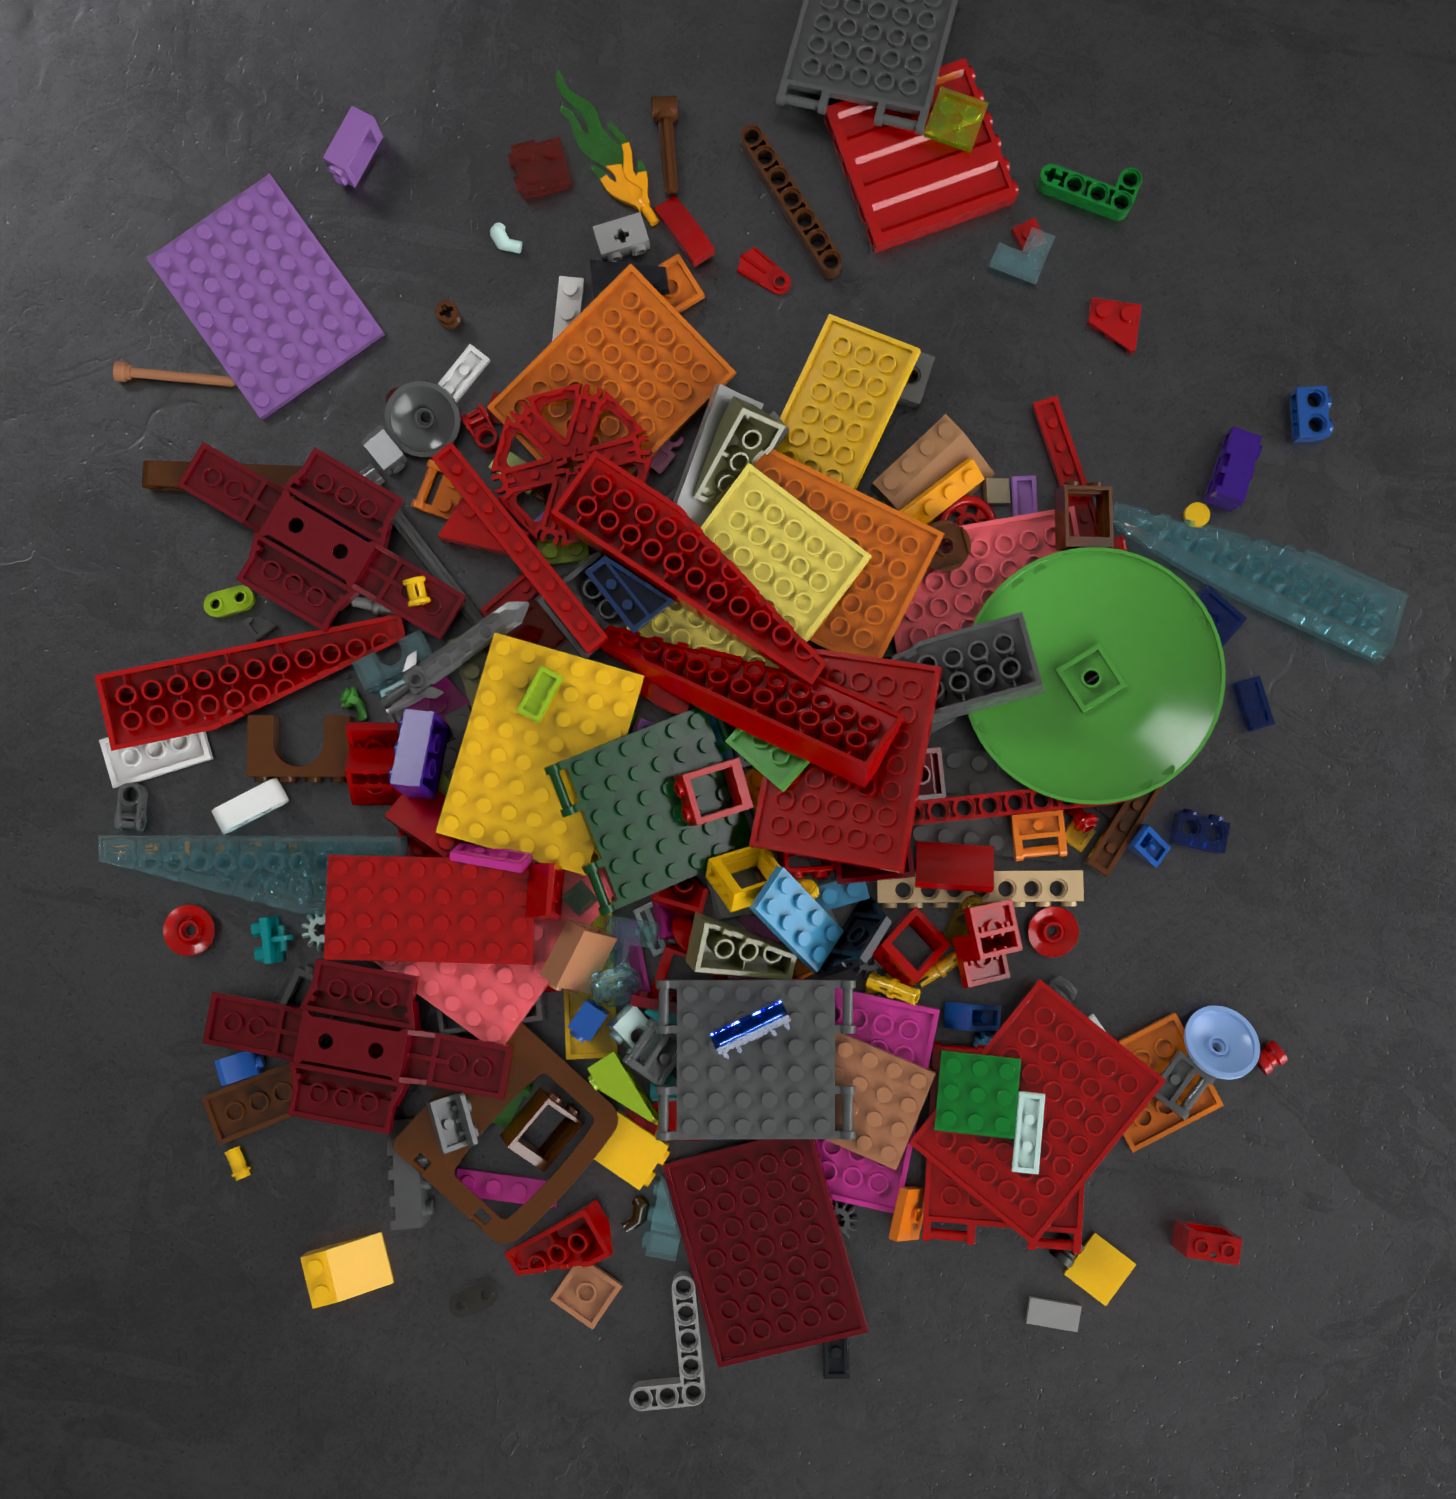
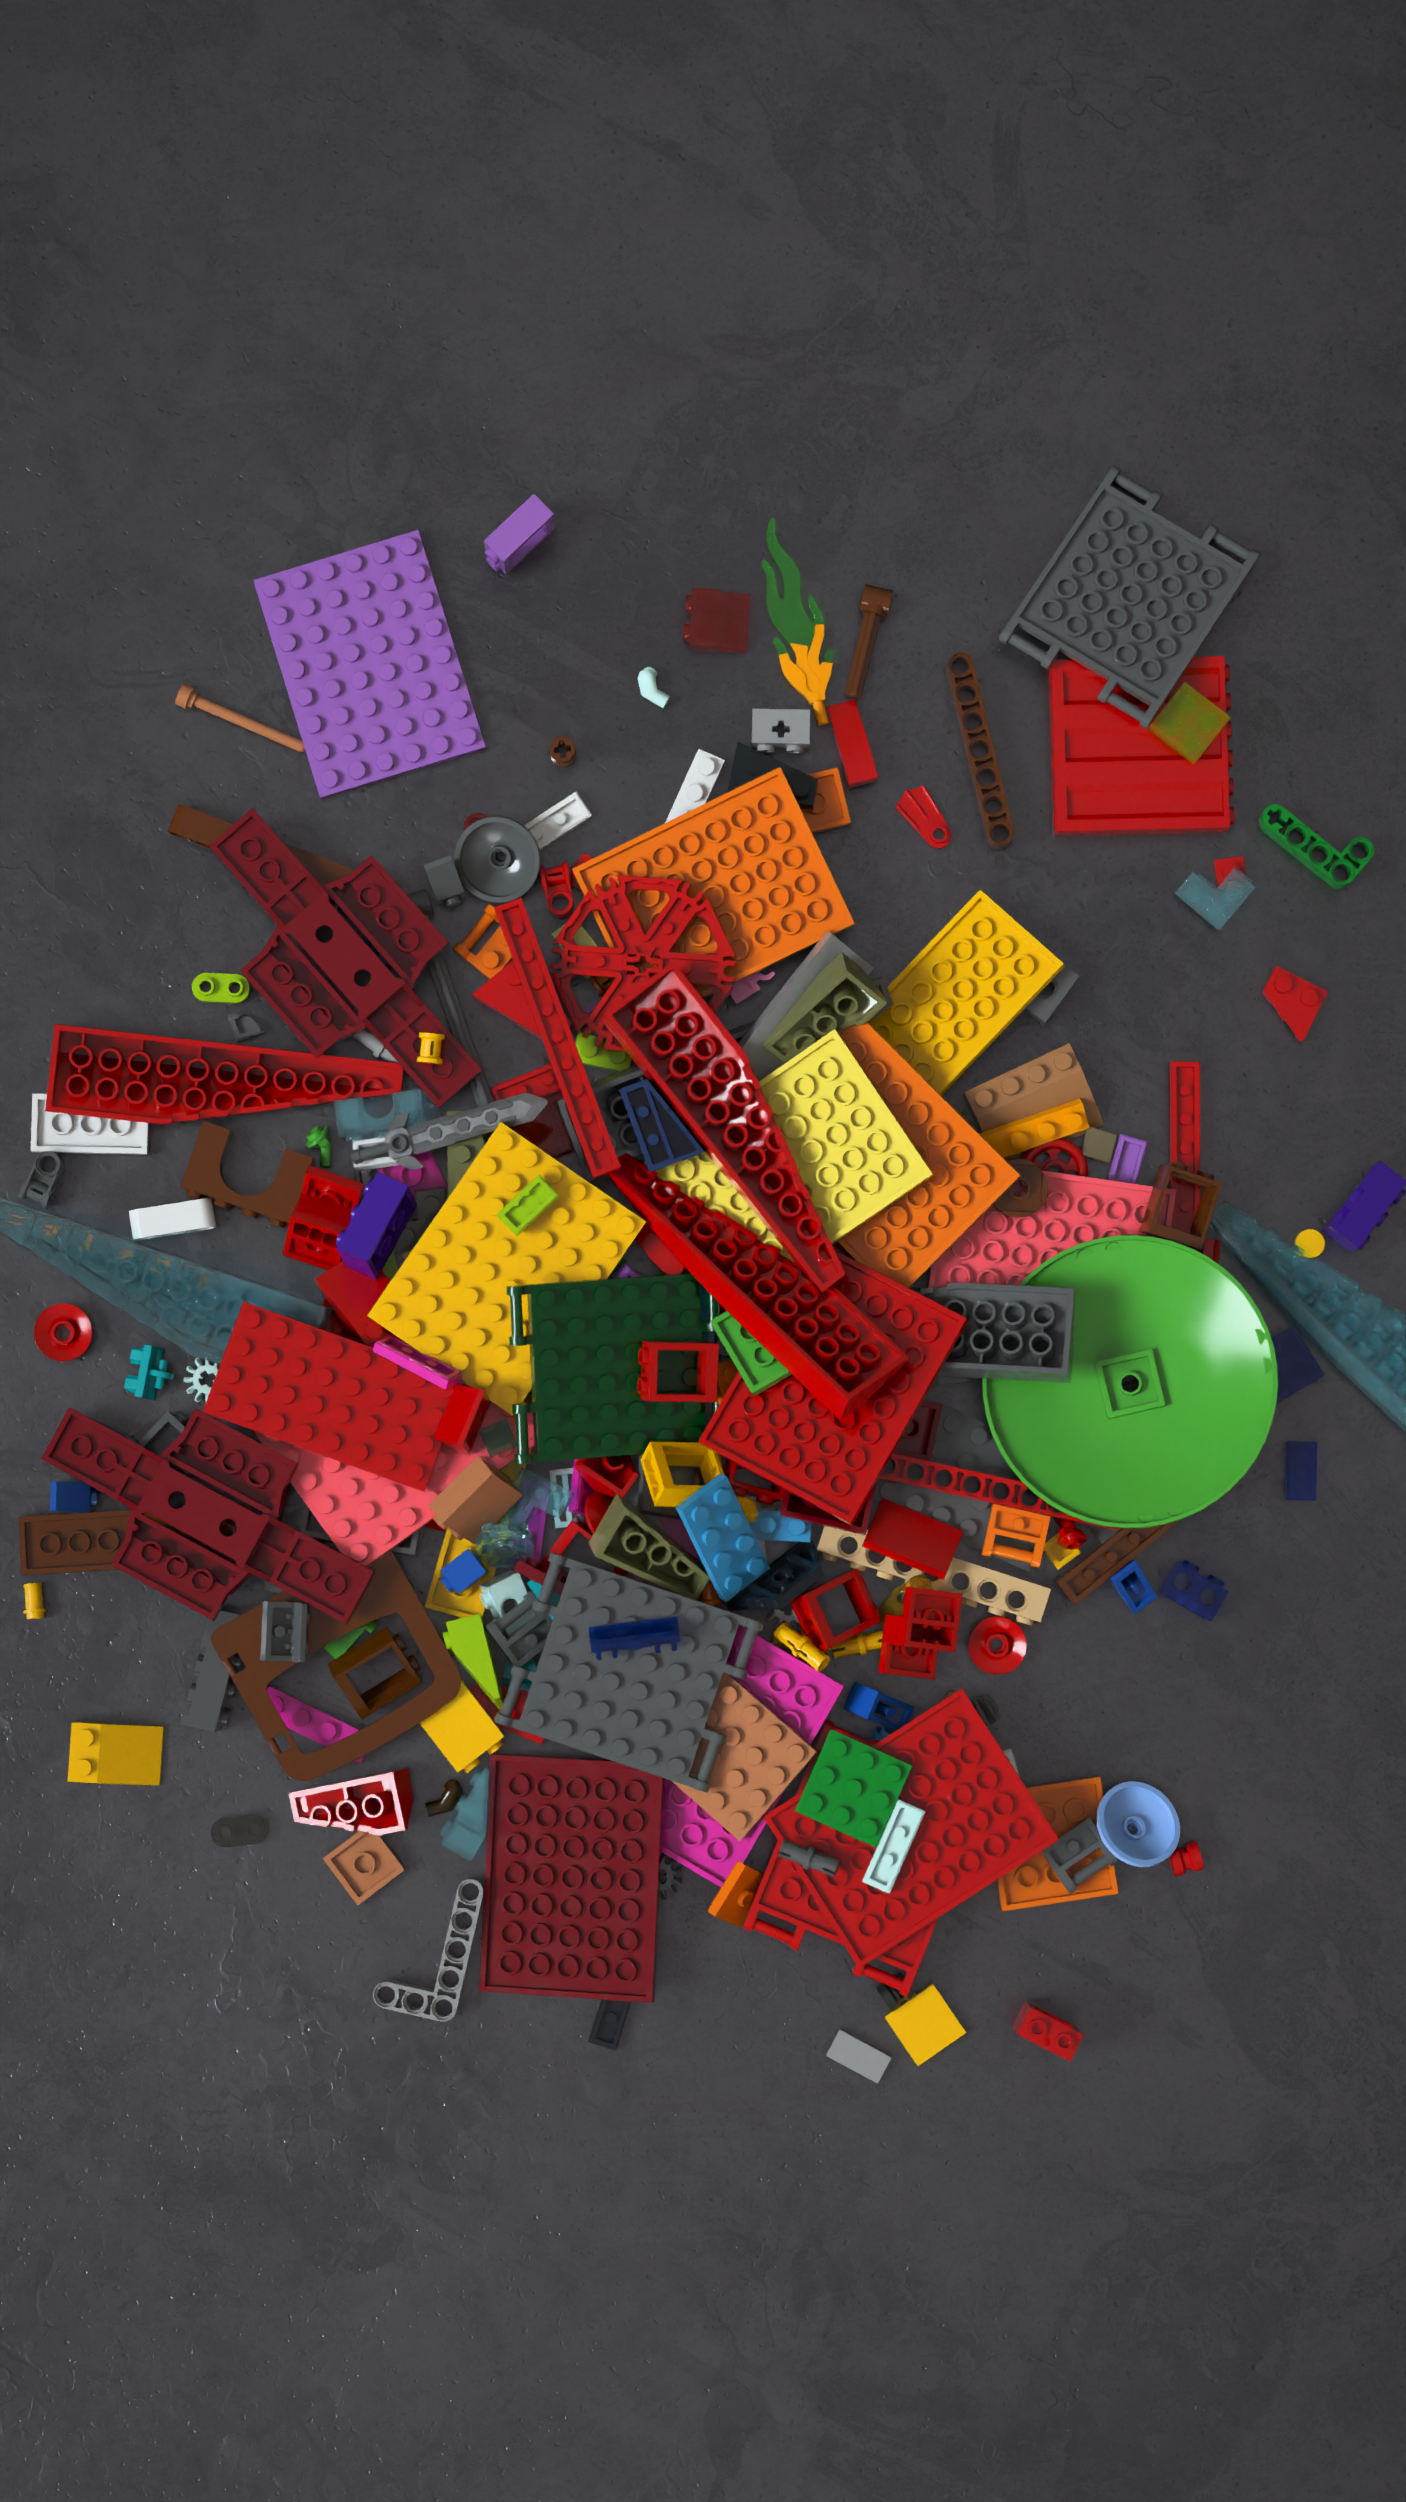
camera: 15 degrees right, 0 degrees up
none -> dark grey pin [778,1839,841,1877]

